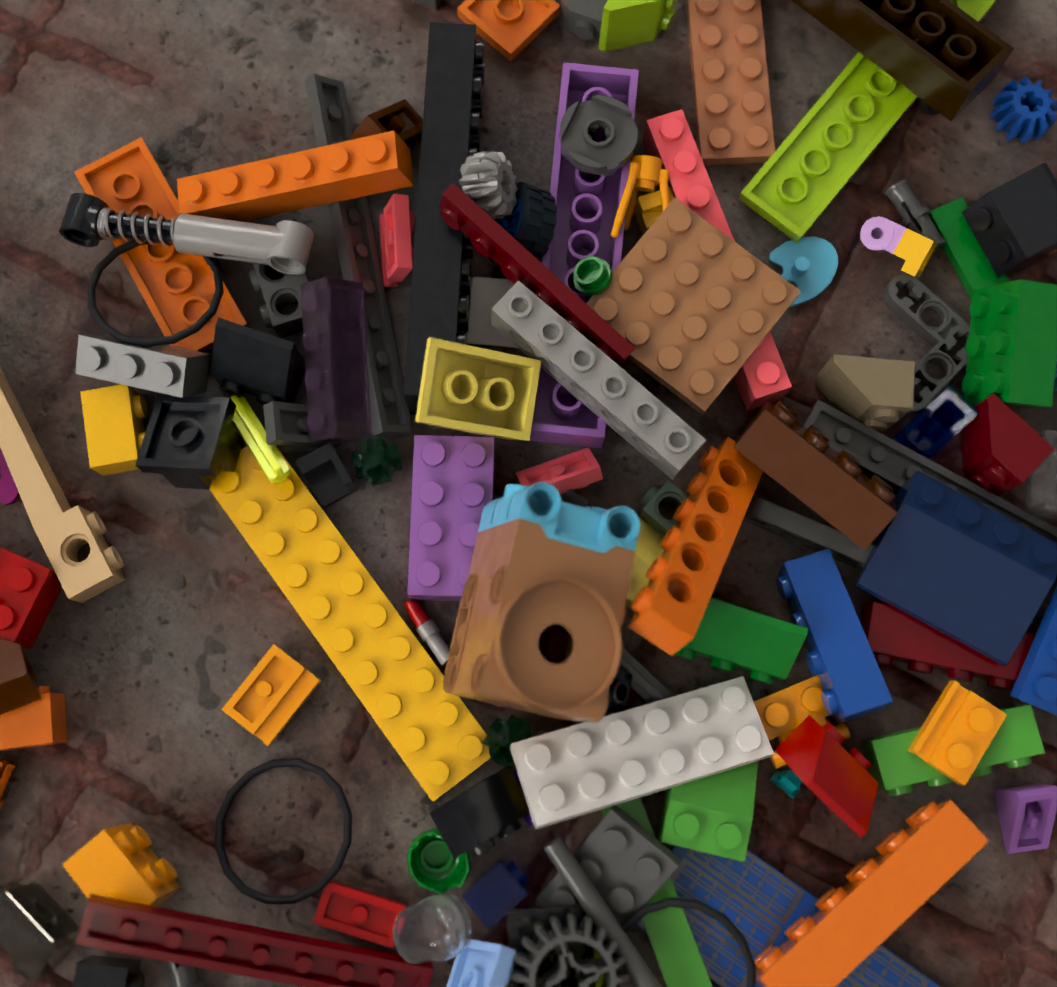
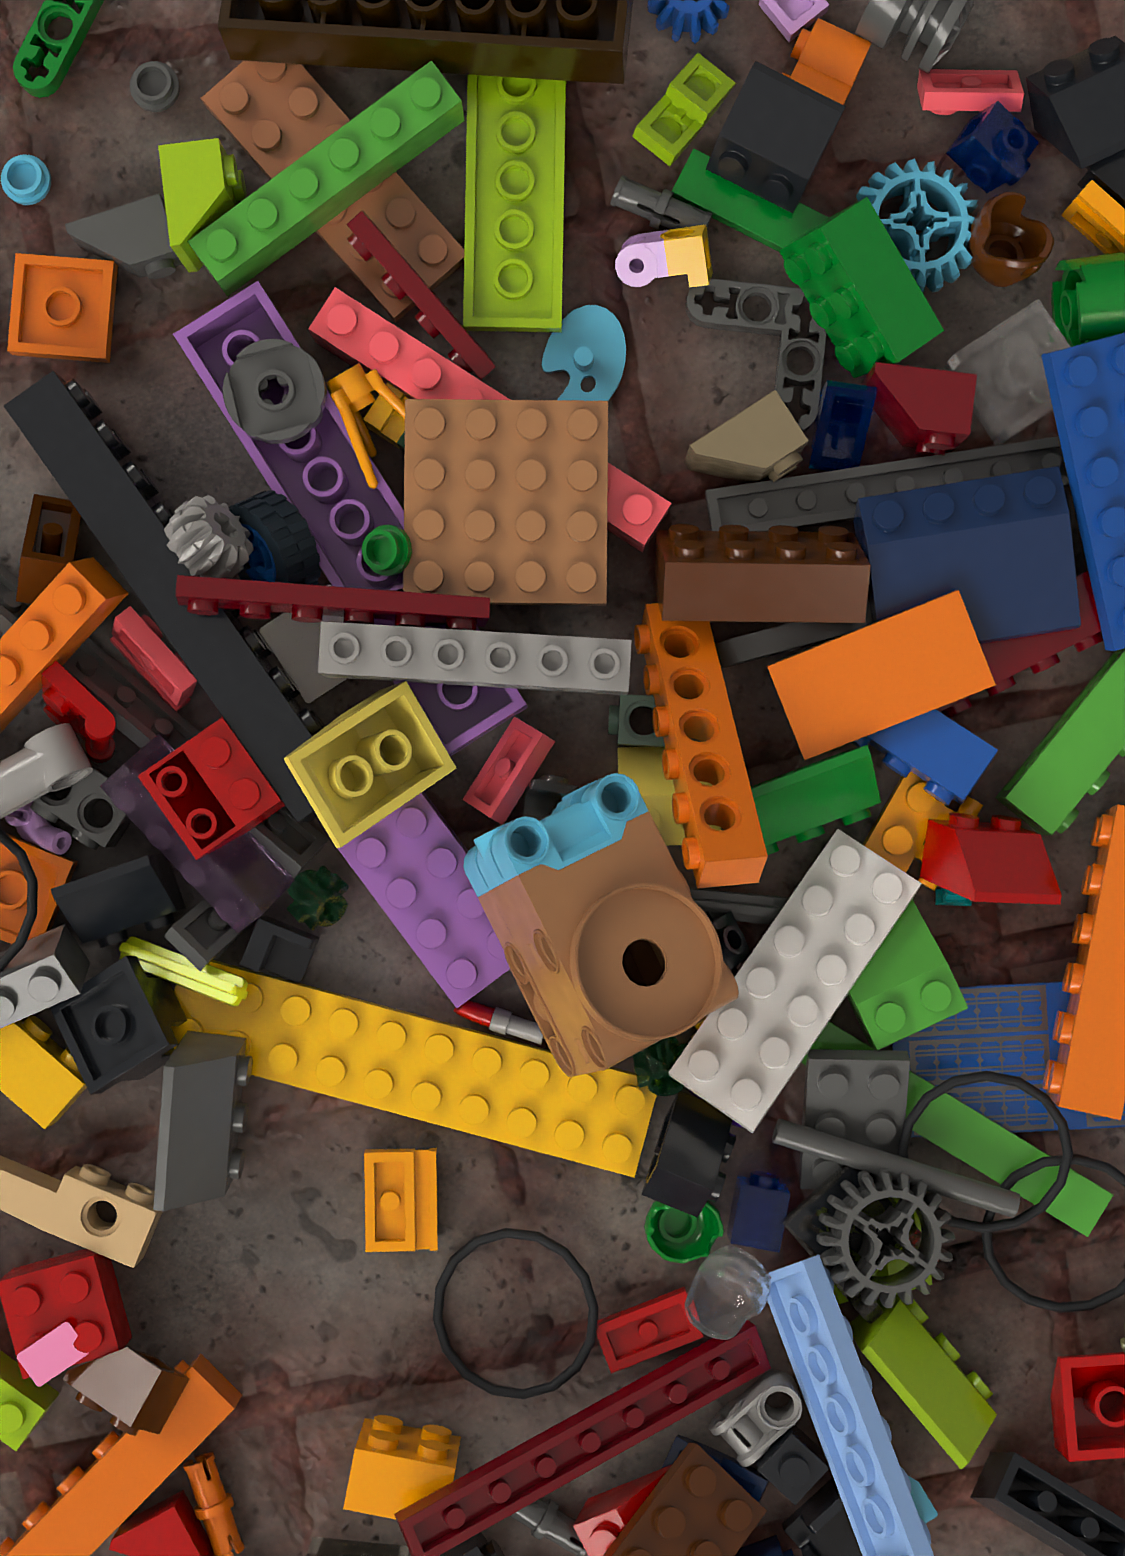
camera: 30 degrees left, 10 degrees up
light orange plate [907,680,1007,786] -> none
none -> lavender arm [5,801,72,855]
none -> red plate [41,661,116,763]
none -> red slope [138,717,285,860]
none -> dark grey slope [153,1031,253,1211]
none -> bright green brick [187,60,465,297]
none -> dark red plate [346,210,496,380]
none -> lime slope [632,53,736,167]
none -> orange tile [767,590,996,760]

